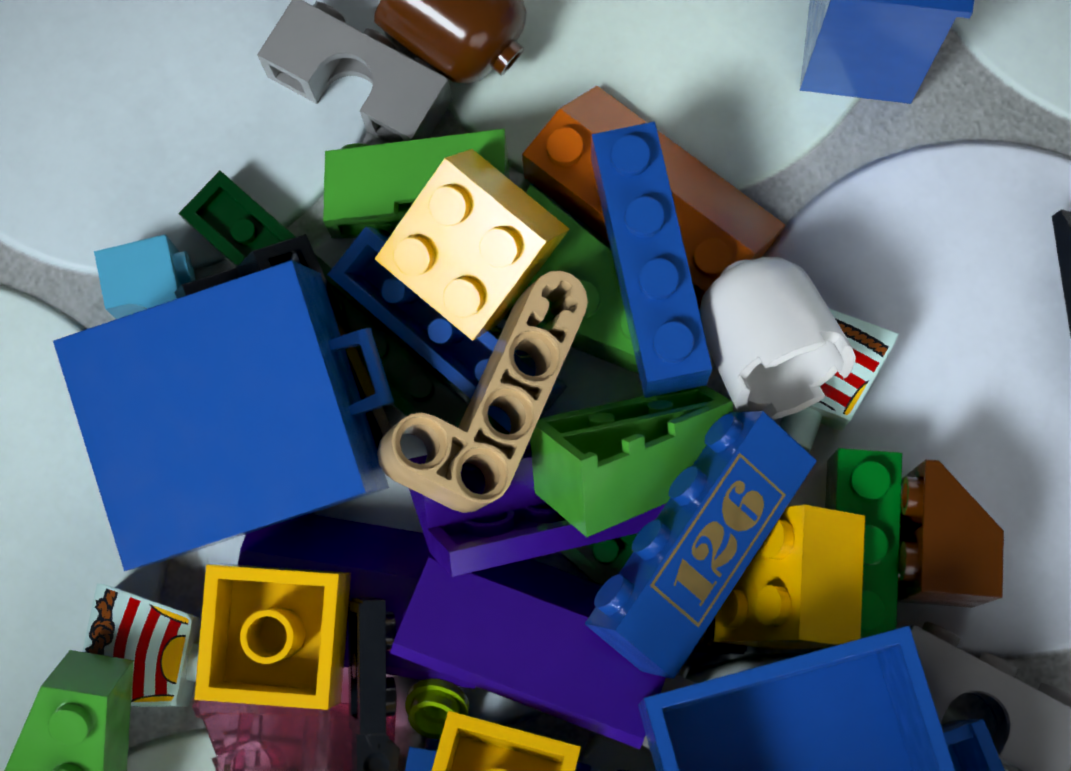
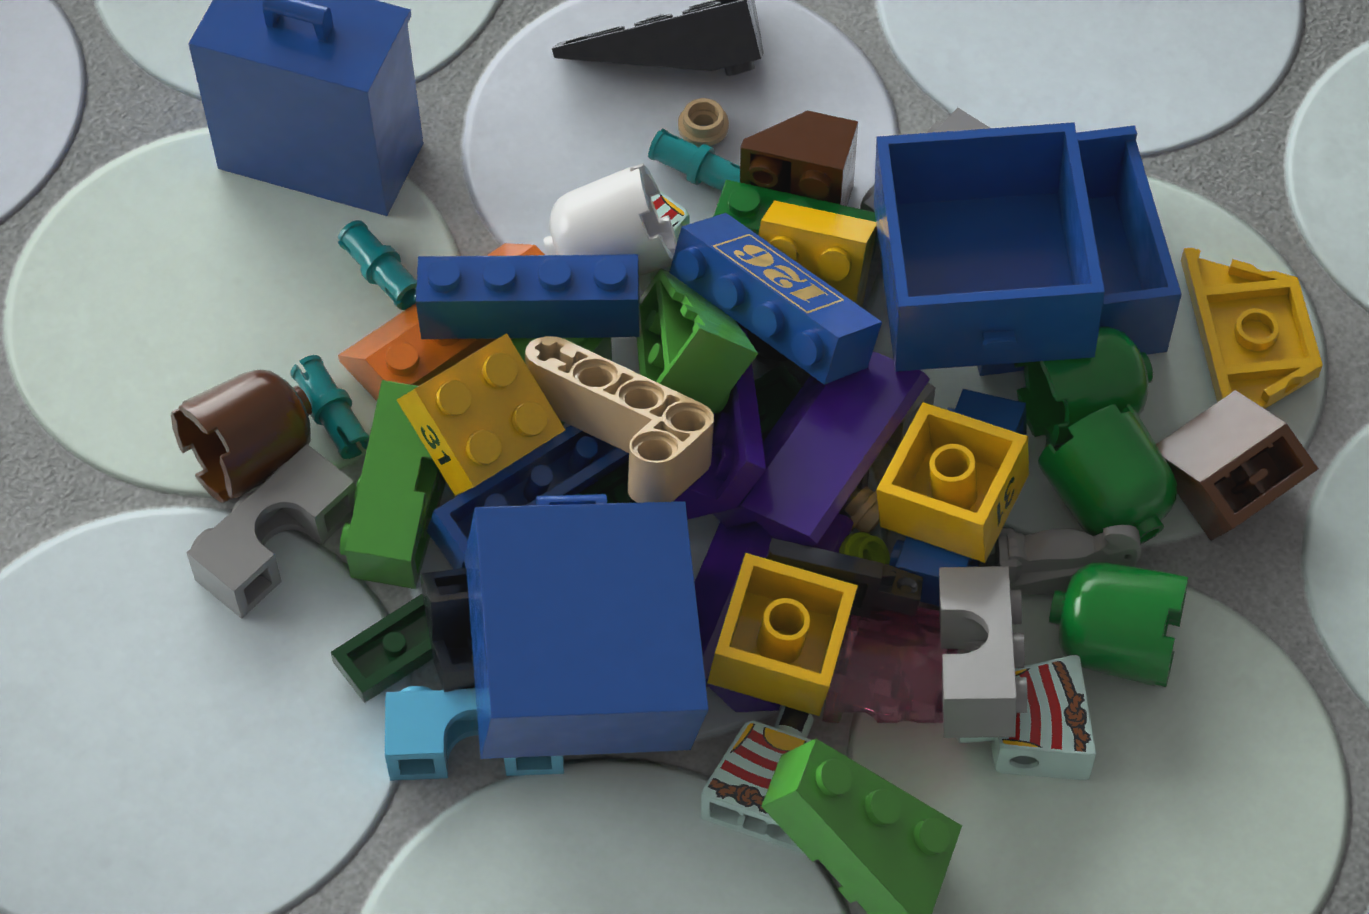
camera: 85 degrees left, 20 degrees down
none -> teal pin [290,355,370,459]
none -> teal pin [338,220,417,310]
none -> teal pin [648,128,740,191]
none -> tan plate [678,98,729,147]
none -> tan plate [844,486,880,534]

